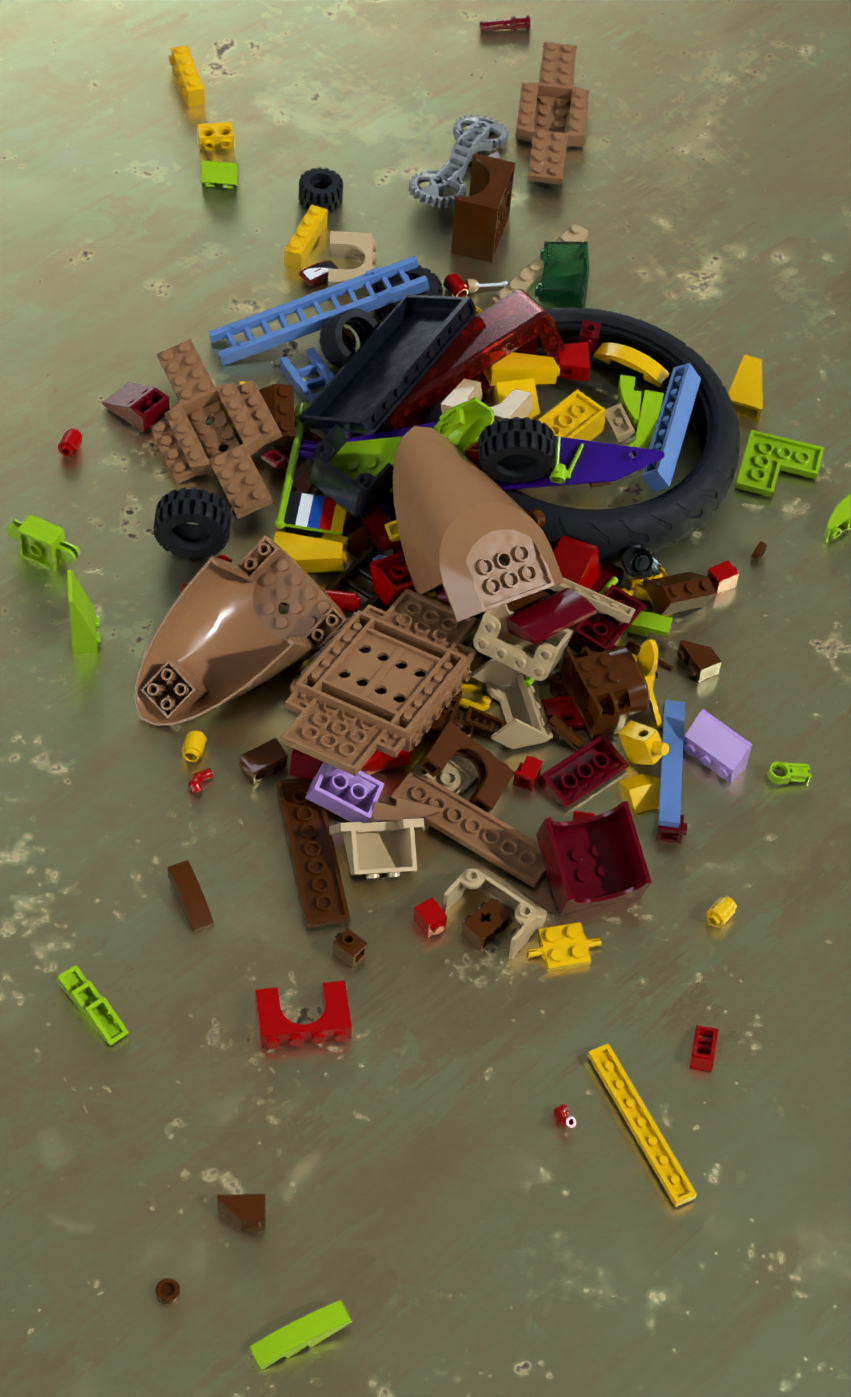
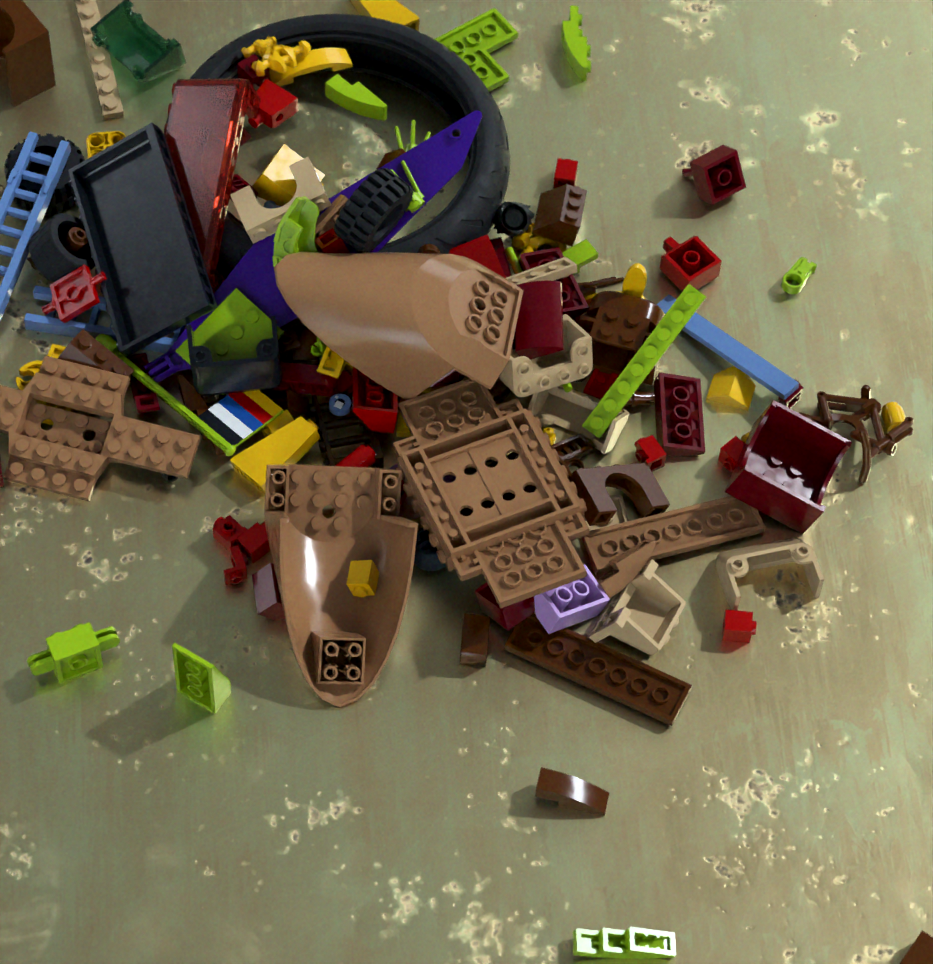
camera: 50 degrees left, 5 degrees up
black tyre [153,487,231,559] -> none
yellow brick [181,730,207,763] -> none
red arm [188,768,213,793] -> none
red arch [255,981,352,1049] -> none
reddish brown brick [332,928,368,969] -> none
red brick [443,274,468,297] -> none
reddish brown brick [461,898,512,951] -> none
hinge [465,279,508,293] -> none
yellow slope [480,349,560,386] -> none
yellow plate [527,922,601,972] -> none
yellow piece [539,389,606,441] -> none
tan plate [606,403,636,443] -> none
yellow torso [618,720,669,765] -> none
lime slope [633,390,664,457] -> none
medium blue brick [641,363,701,492] -> none
reddish brown slope [677,640,722,682] -> none
lavender slope [683,709,752,783] -> none
reddish brown tile [751,541,767,561] -> none
none -> red plate [41,264,107,323]
none -> reddish brown brick [60,227,88,256]
none -> yellow piece [241,36,311,77]
none -> yellow brick [346,560,379,597]
none -> lime plate [582,284,707,439]
none -> red hinge [659,236,722,292]
none -> dark red piece [682,145,746,205]
none -> reddish brown piece [799,385,913,483]

